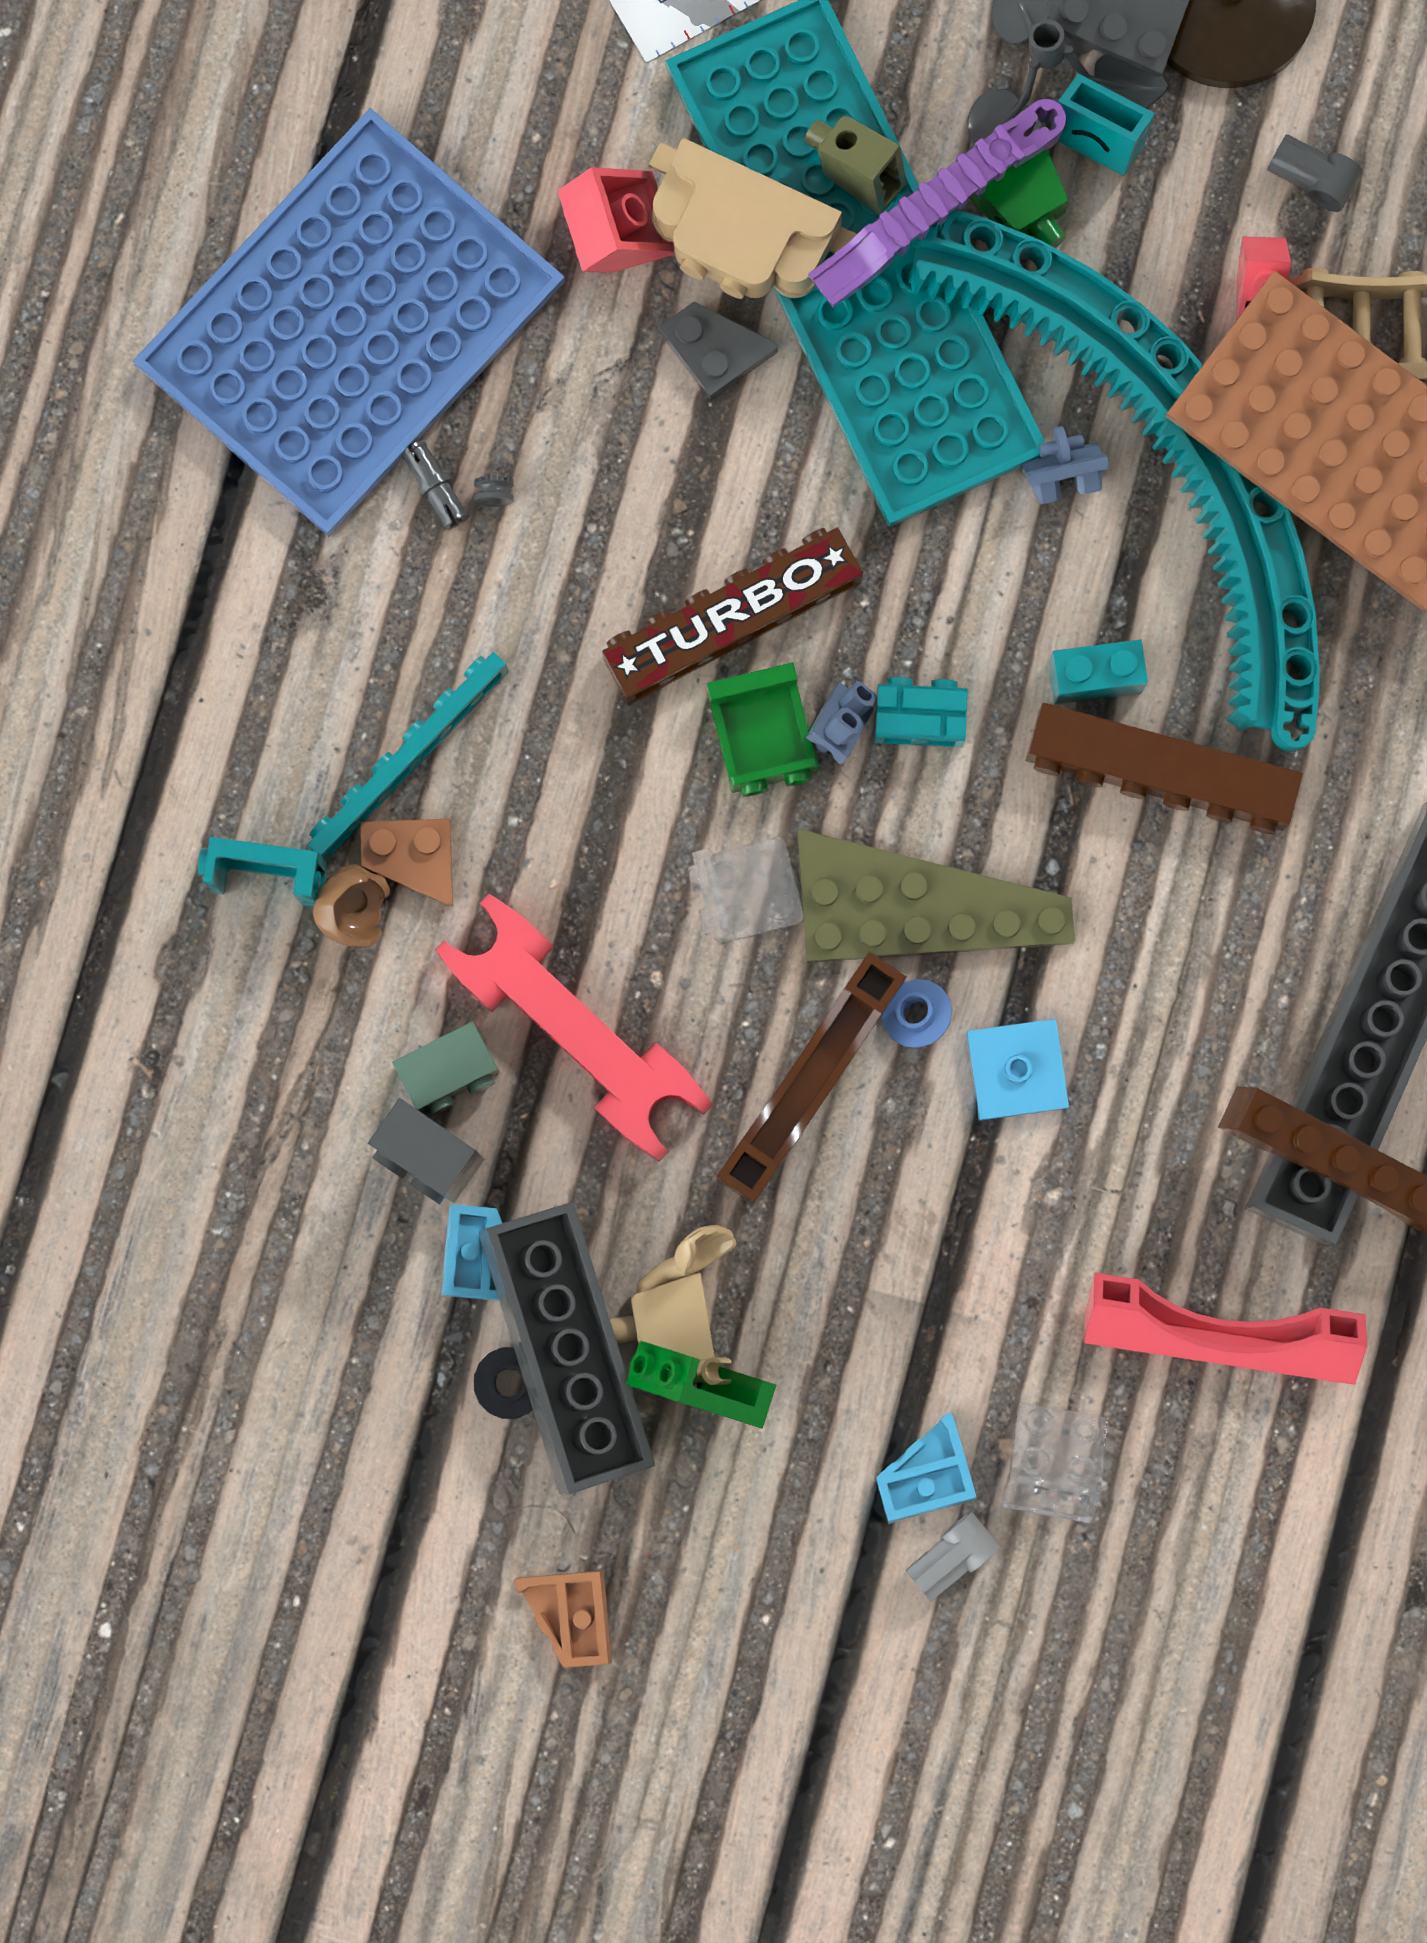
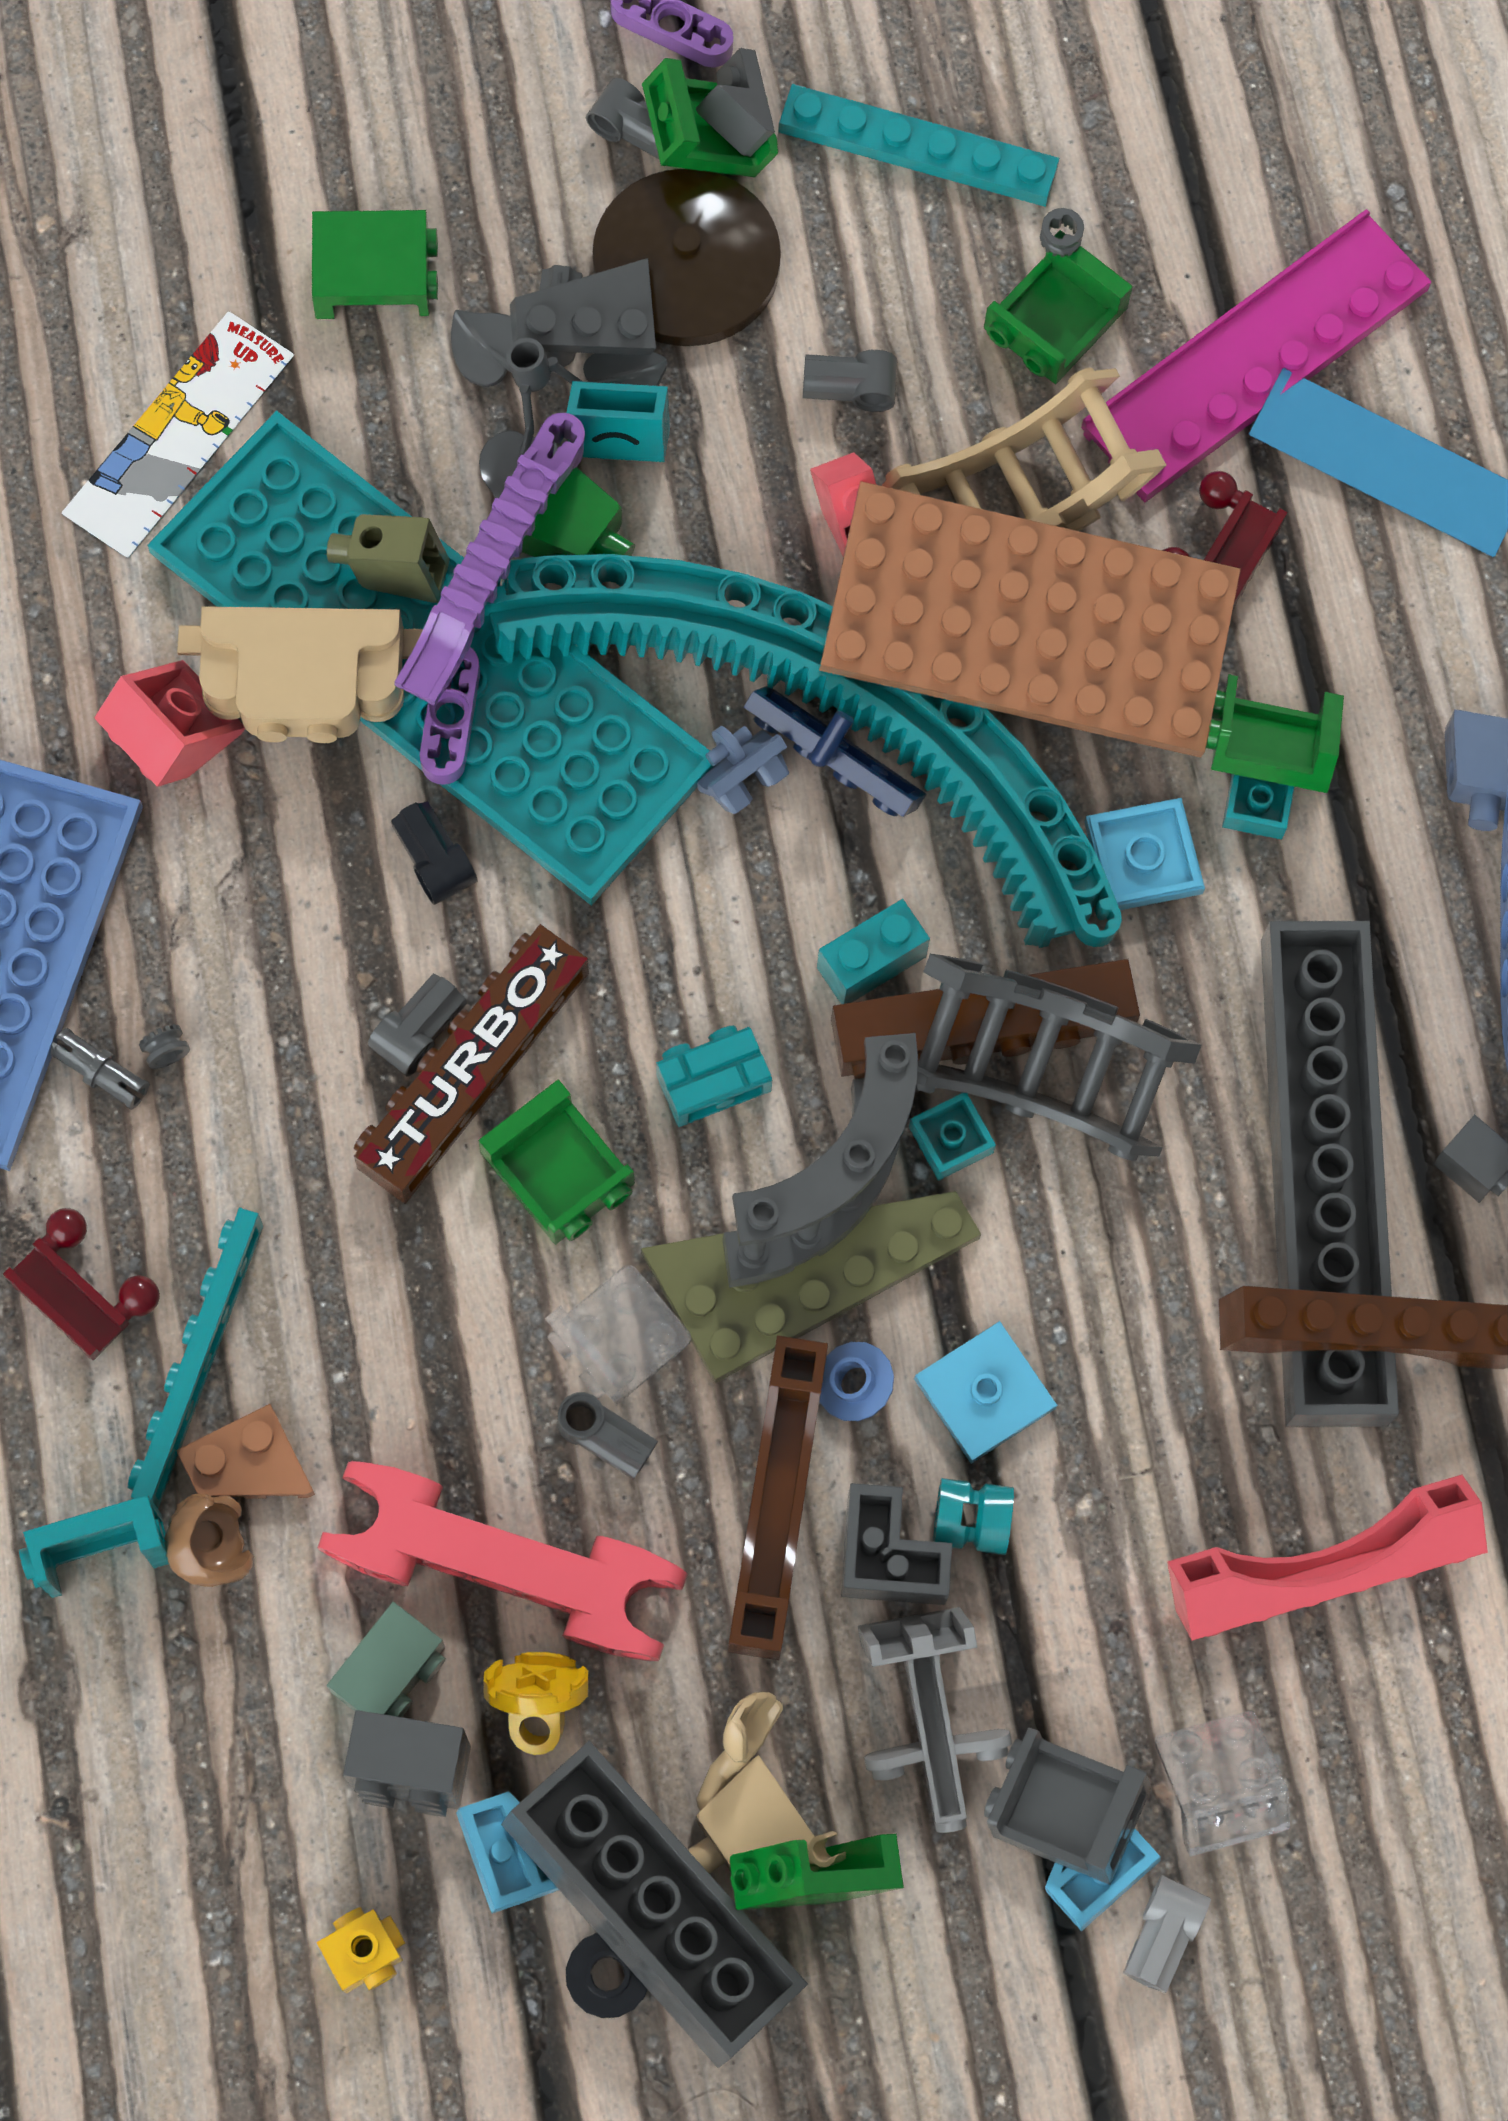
camera: 30 degrees left, 10 degrees down
dark grey wing [659,302,778,400] -> none
sand blue hips [806,680,877,764] -> none
none -> dark red gear [3,1208,160,1361]
none -> yellow brick [316,1907,406,1994]
none -> dark grey piece [368,973,467,1077]
none -> black piece [391,801,478,905]
none -> medium lavender beam [420,647,480,785]
none -> yellow tile [483,1652,588,1755]
none -> dark grey piece [557,1392,658,1480]
none -> dark grey fence [722,1033,918,1288]
none -> dark blue plate [743,686,927,817]
none -> dark grey brick [841,1483,952,1605]
none -> light grey piece [858,1607,1012,1833]
none -> teal piece [909,1093,996,1181]
none -> dark grey fence [916,953,1202,1161]
none -> teal wheel [933,1478,1014,1555]
none -> dark grey panel [984,1727,1152,1885]
none -> medium azure plate [1084,798,1205,910]

